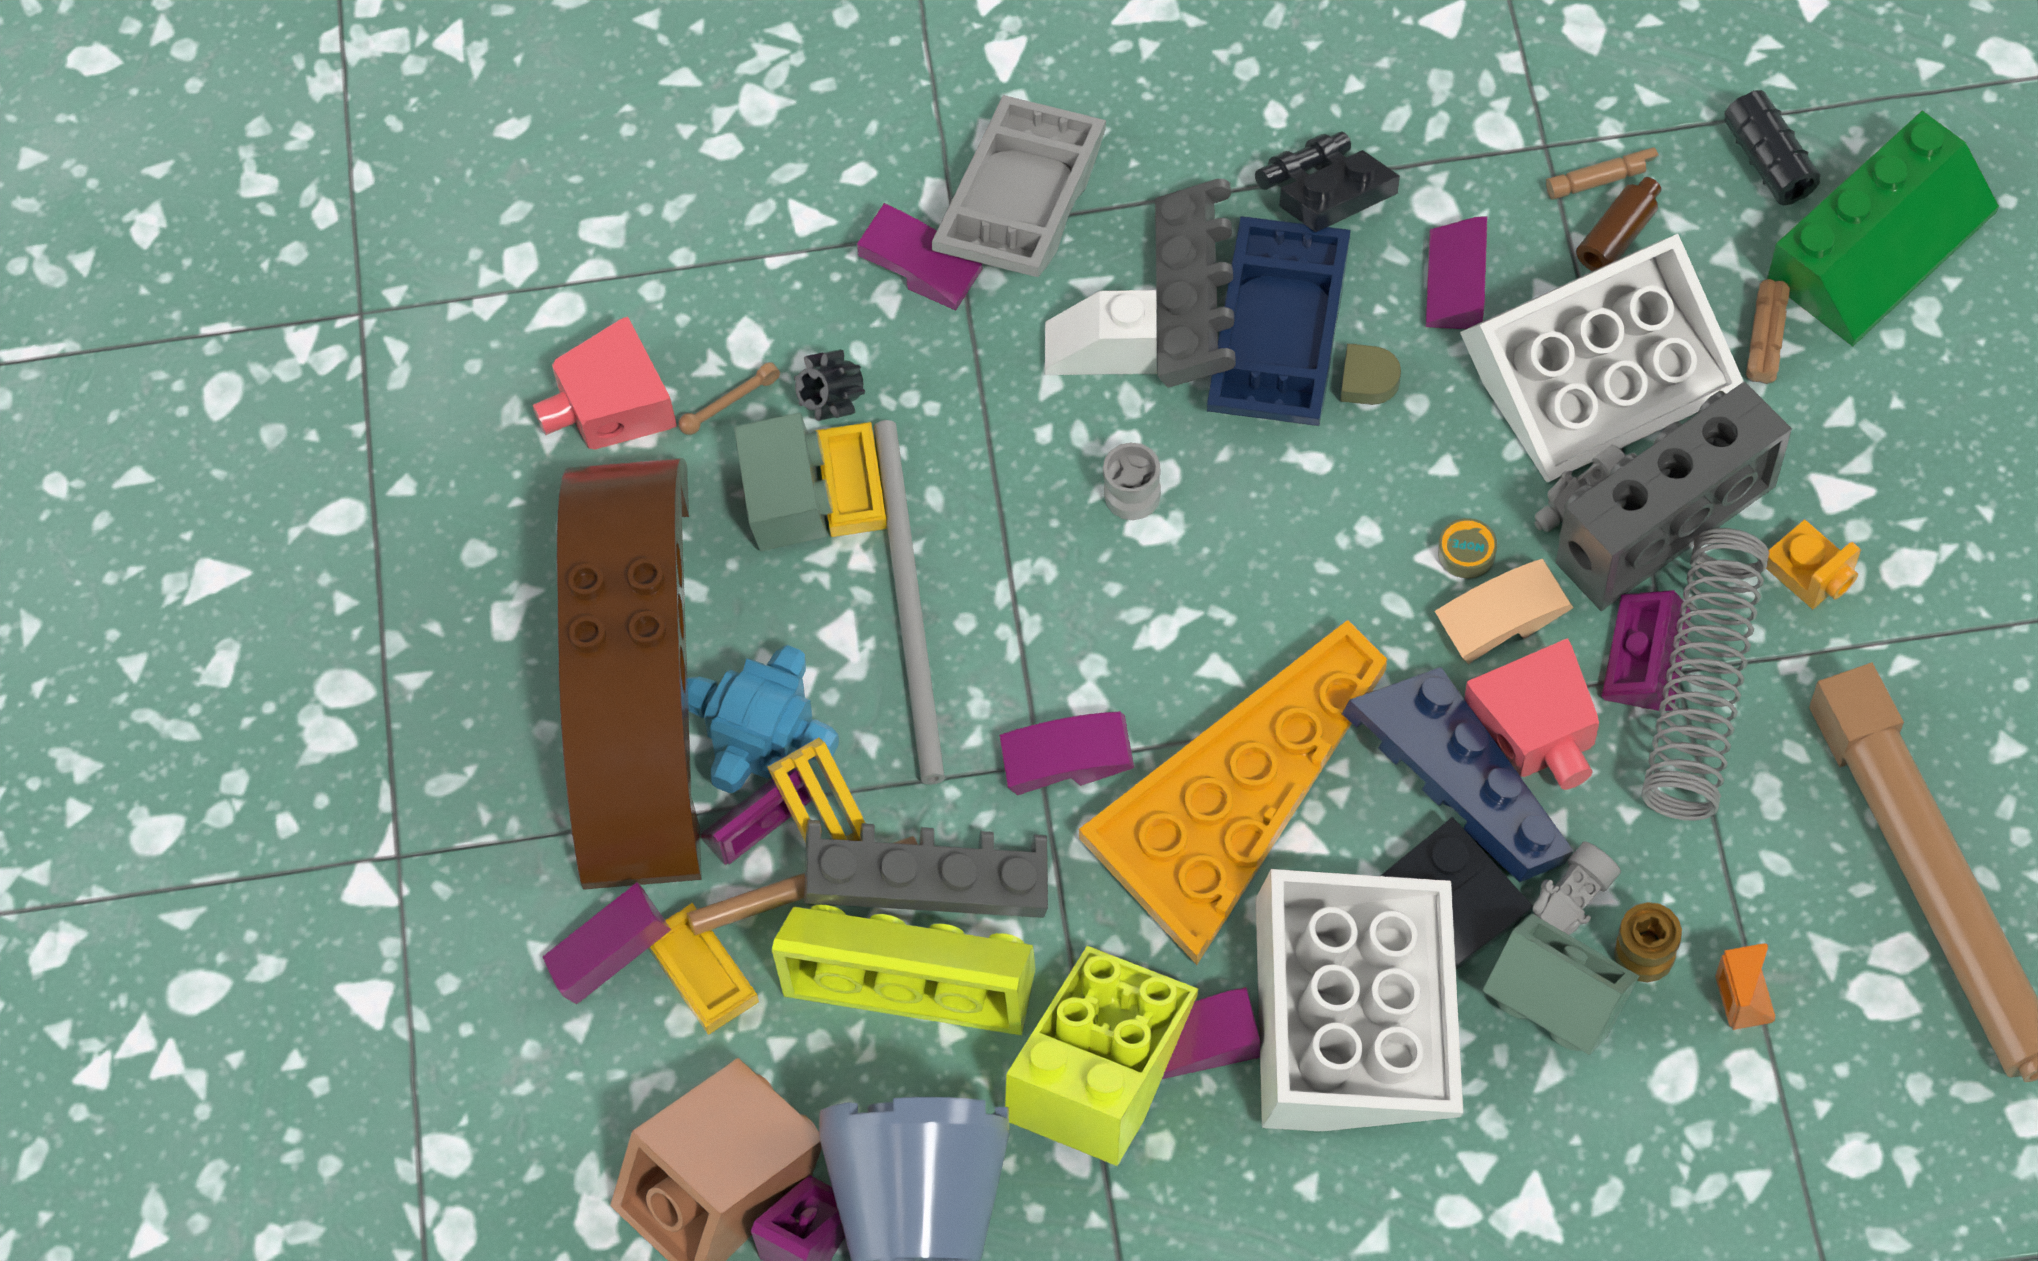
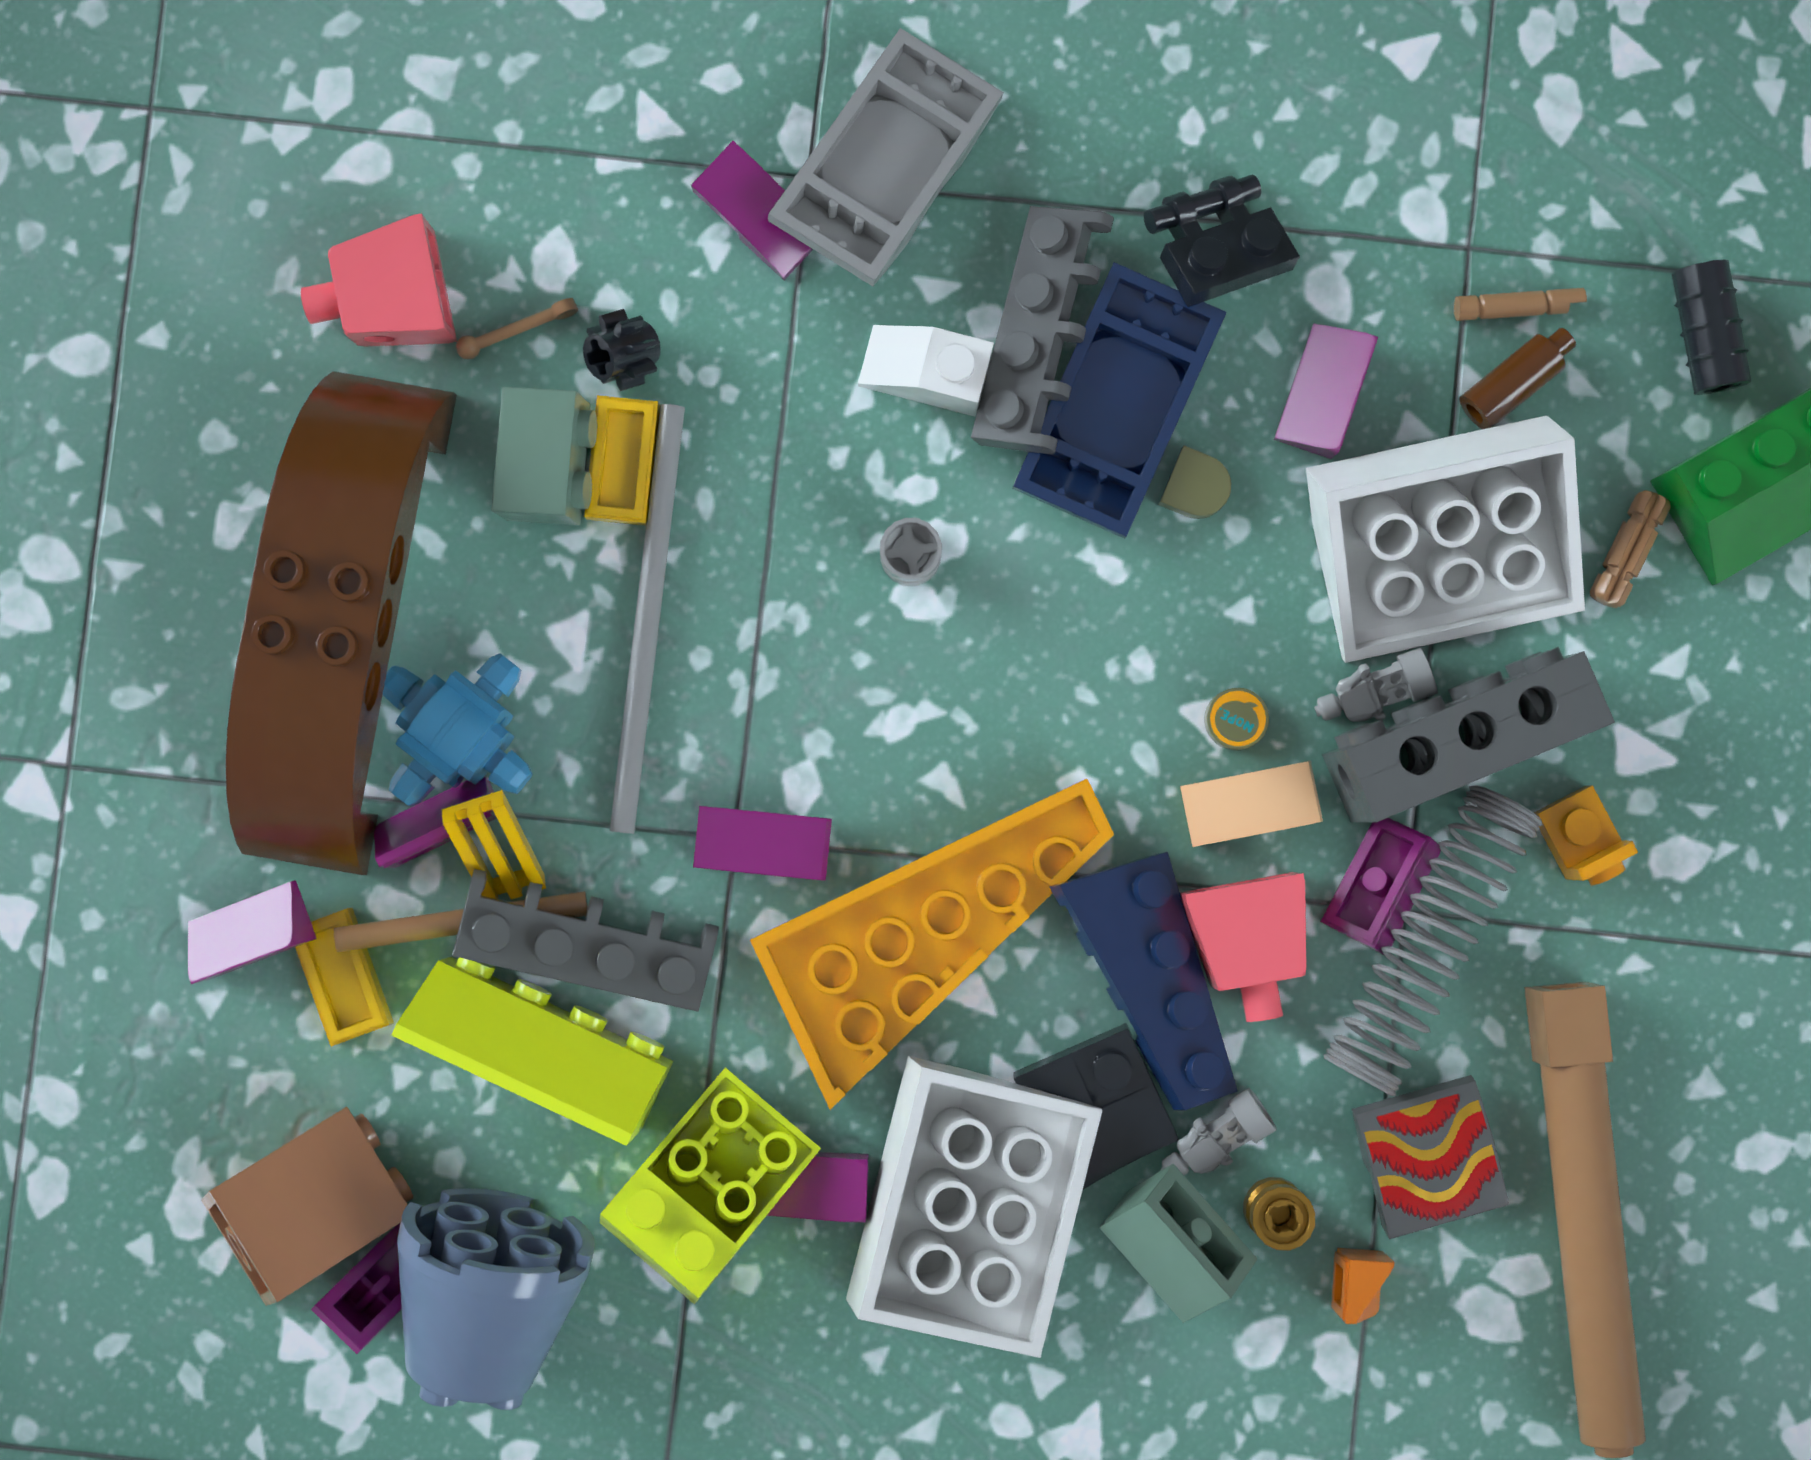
camera: 10 degrees right, 25 degrees up
none -> slope [1352,1075,1509,1239]

